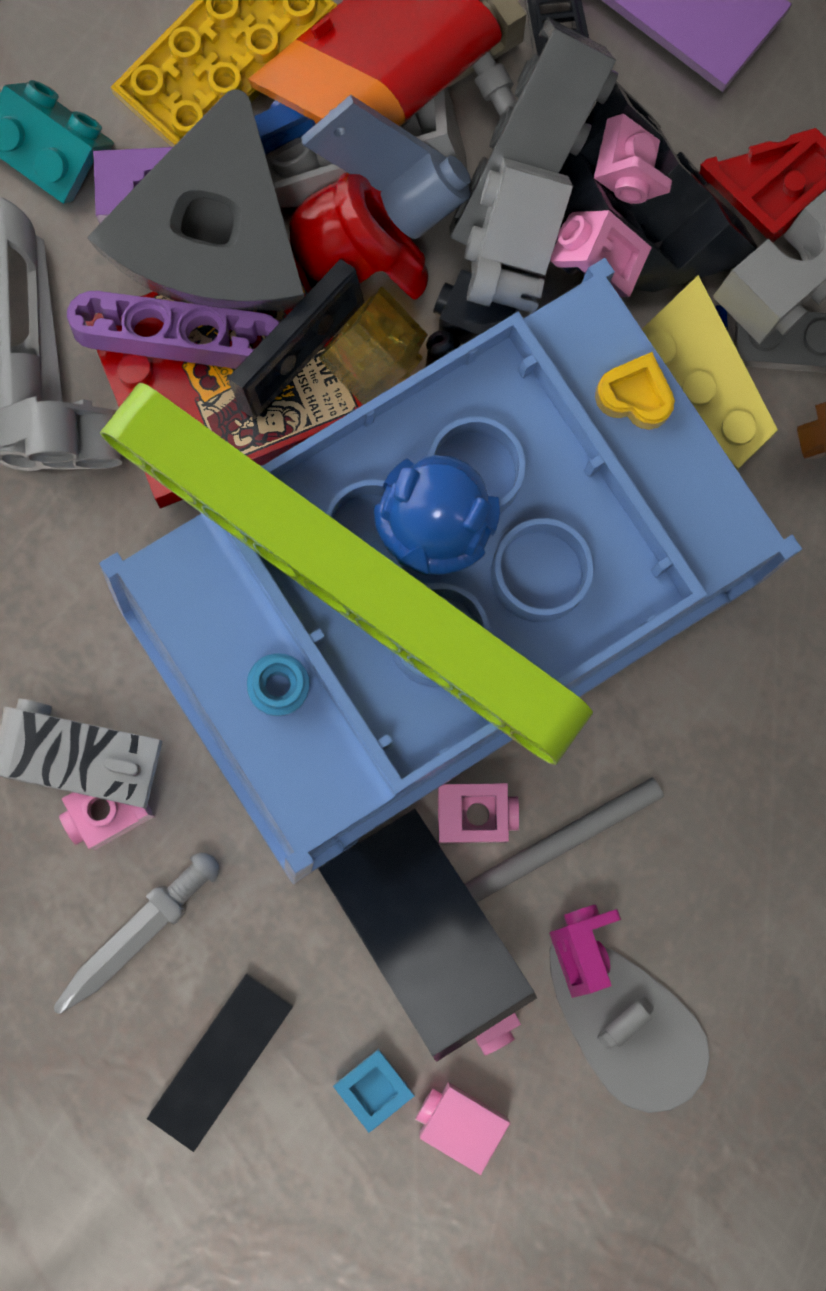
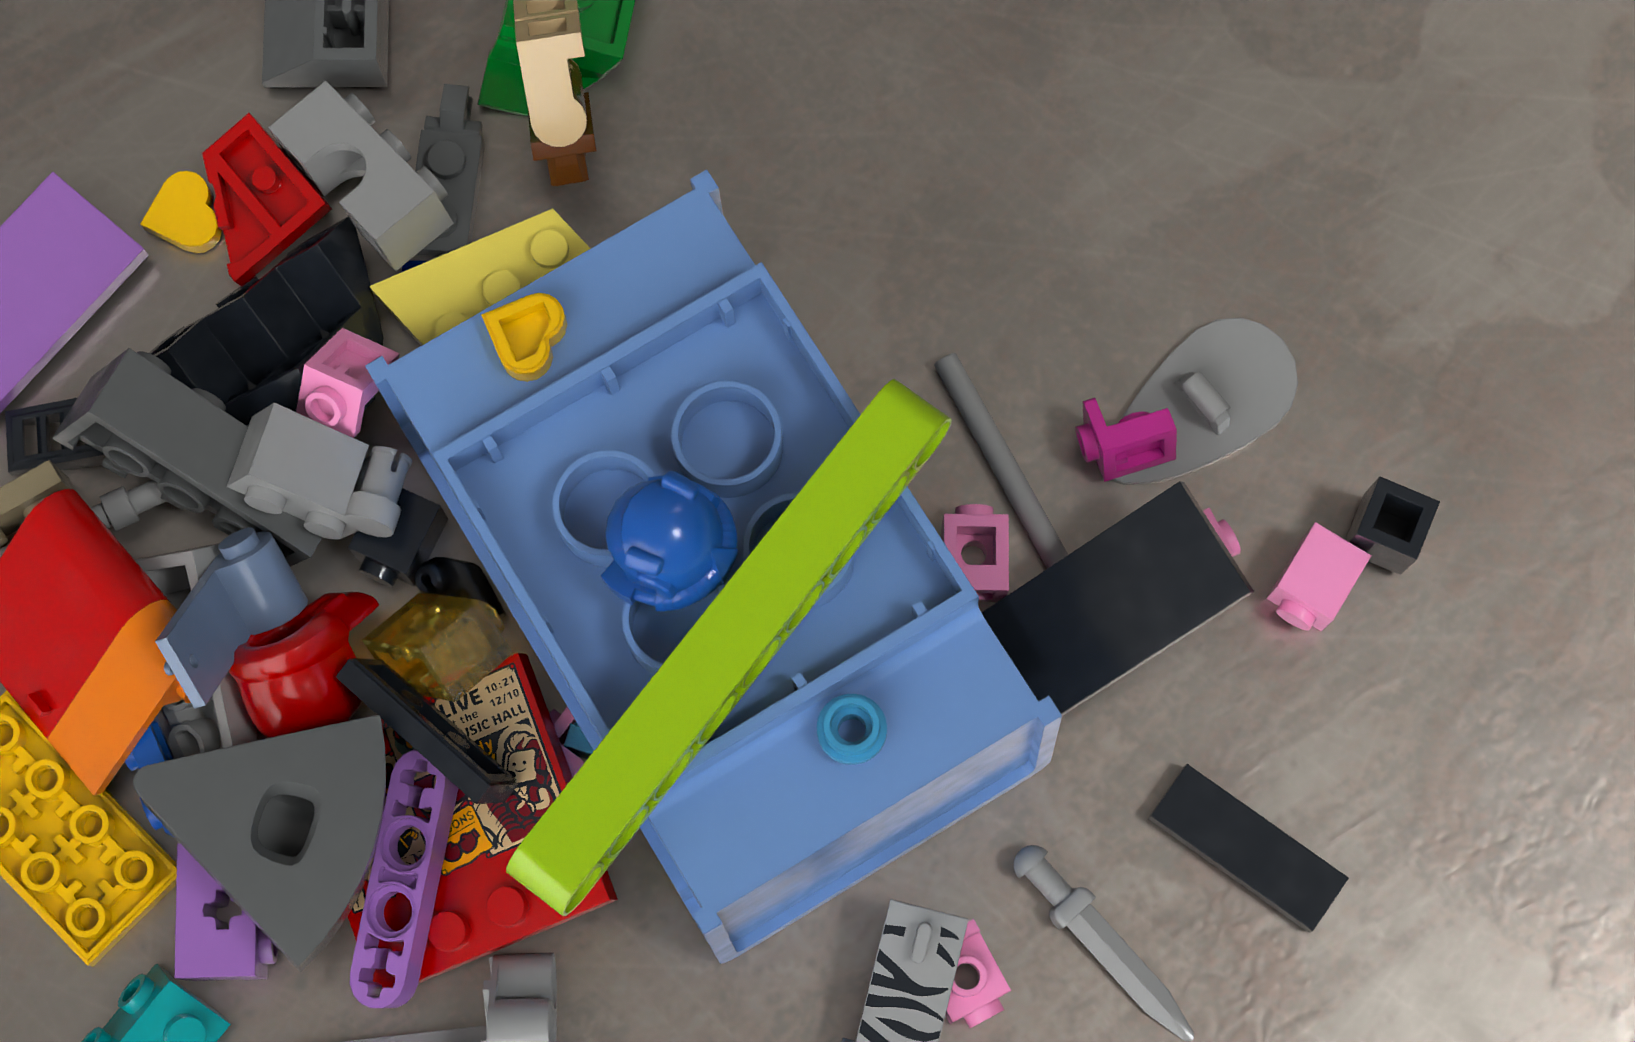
camera: 90 degrees left, 5 degrees down
dark azure plate [333,1048,415,1133] -> none
bright pink bracket [594,114,672,204] -> none
none -> yellow tile [140,171,222,253]
none -> black brick [1346,476,1440,575]

